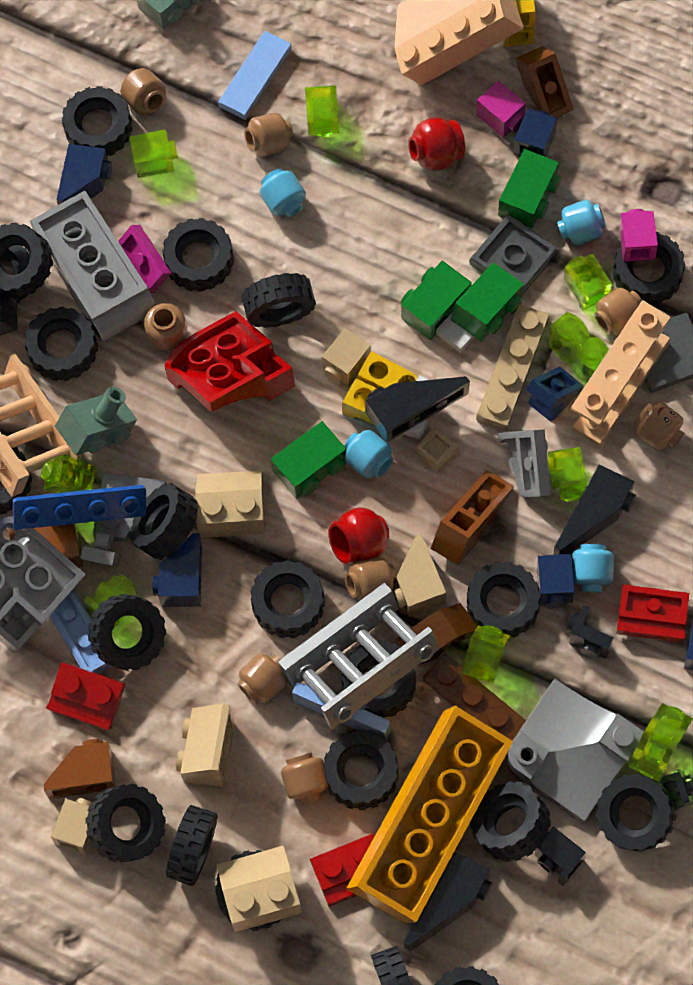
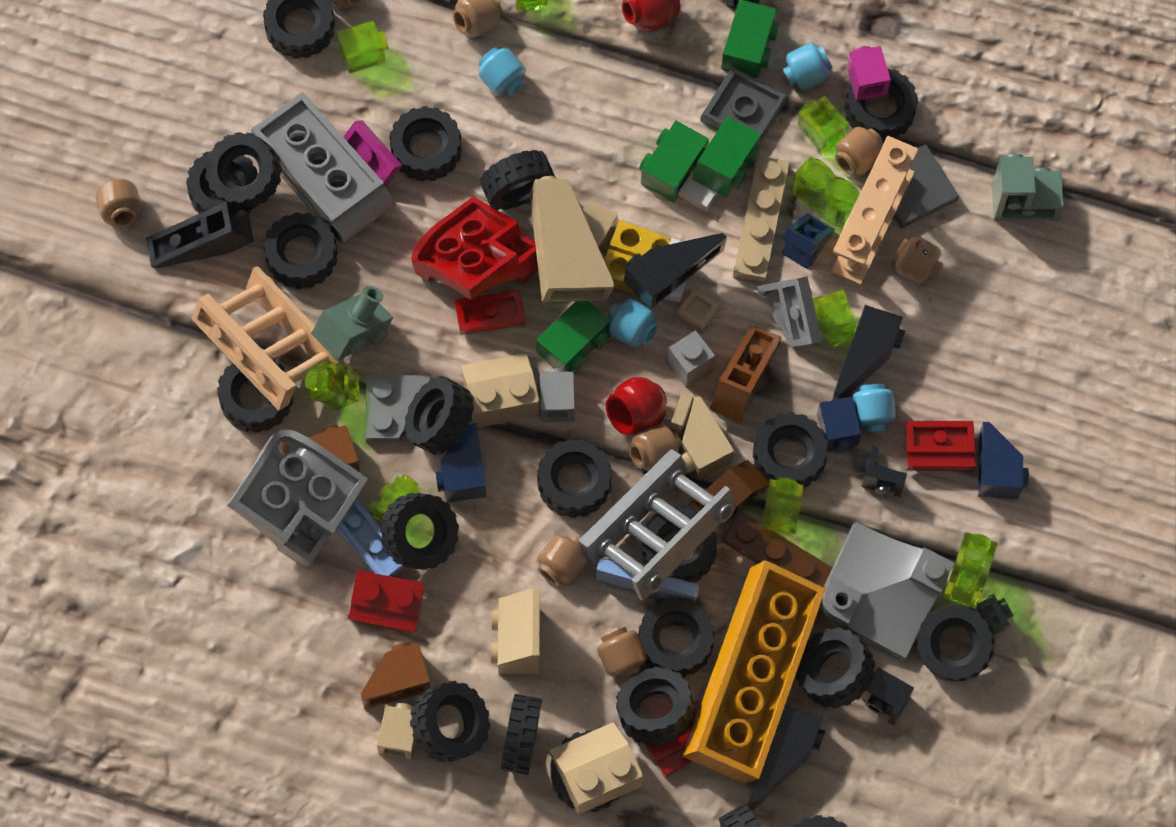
camera: 15 degrees left, 0 degrees up
blue bracket [13,485,146,530] -> none
dark blue slope [56,144,112,205] -> none
light grey tile [80,532,121,567] -> none
medium nougat head [144,303,187,351] -> none
none -> red plate [454,289,526,335]
none -> tan slope [529,176,614,302]
none -> light grey brick [540,368,574,422]
none -> black tyre [616,667,696,746]
none -> light grey brick [667,330,715,388]
none -> tan tile [670,393,694,438]

